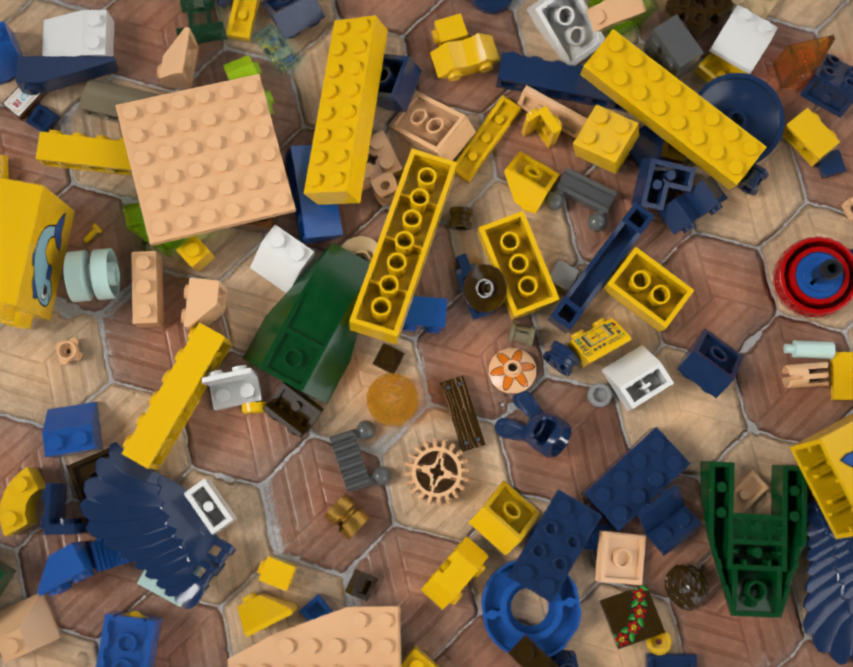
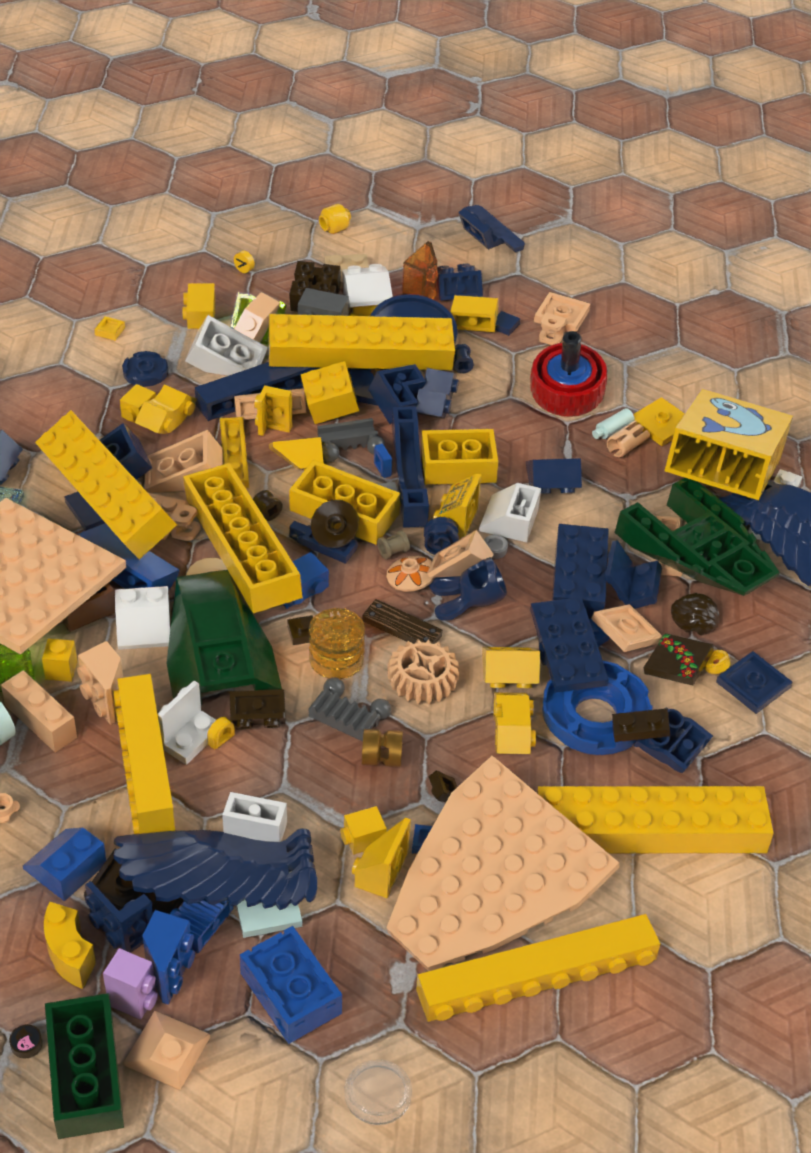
camera: 40 degrees left, 35 degrees down
none -> lavender brick [103,948,158,1020]
none -> blue tile [374,443,392,478]
none -> light nougat slope [427,530,493,578]

